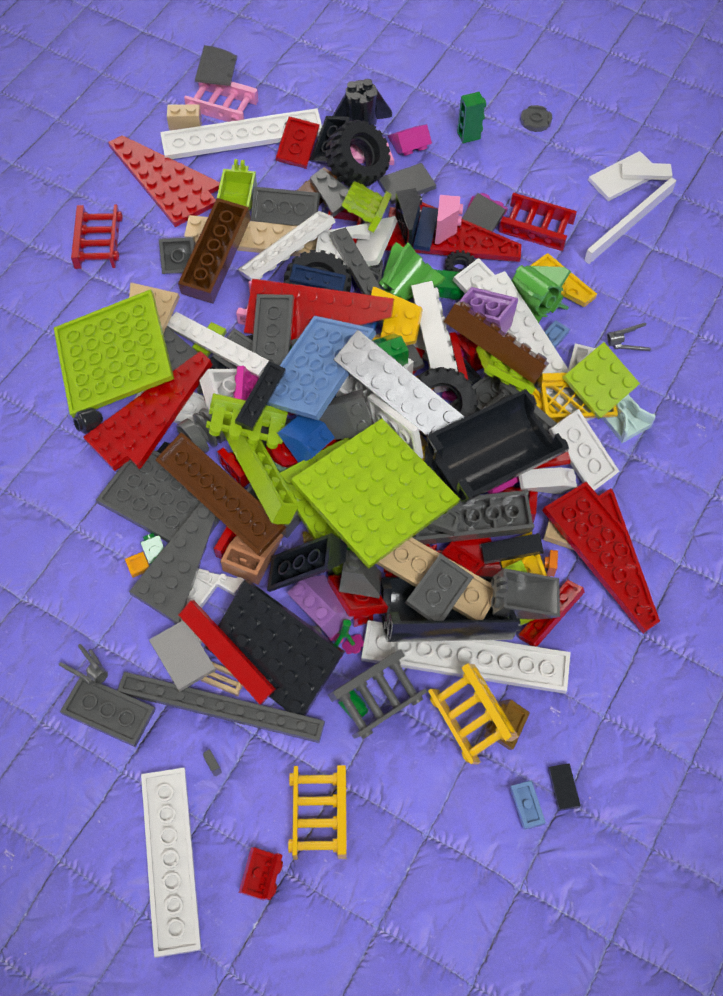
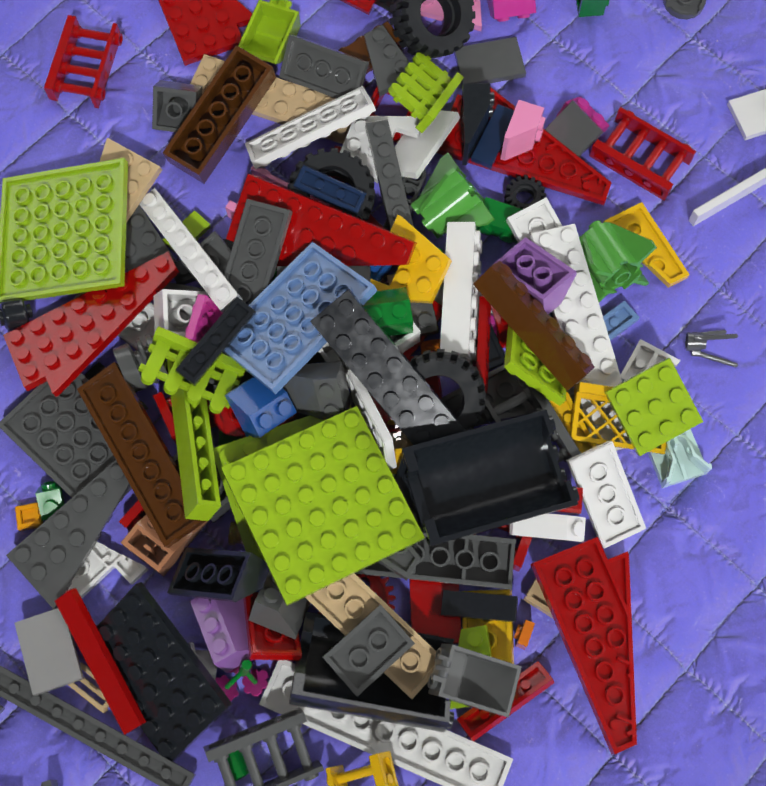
camera: 15 degrees right, 10 degrees up
red plate [441,541,485,575] -> none

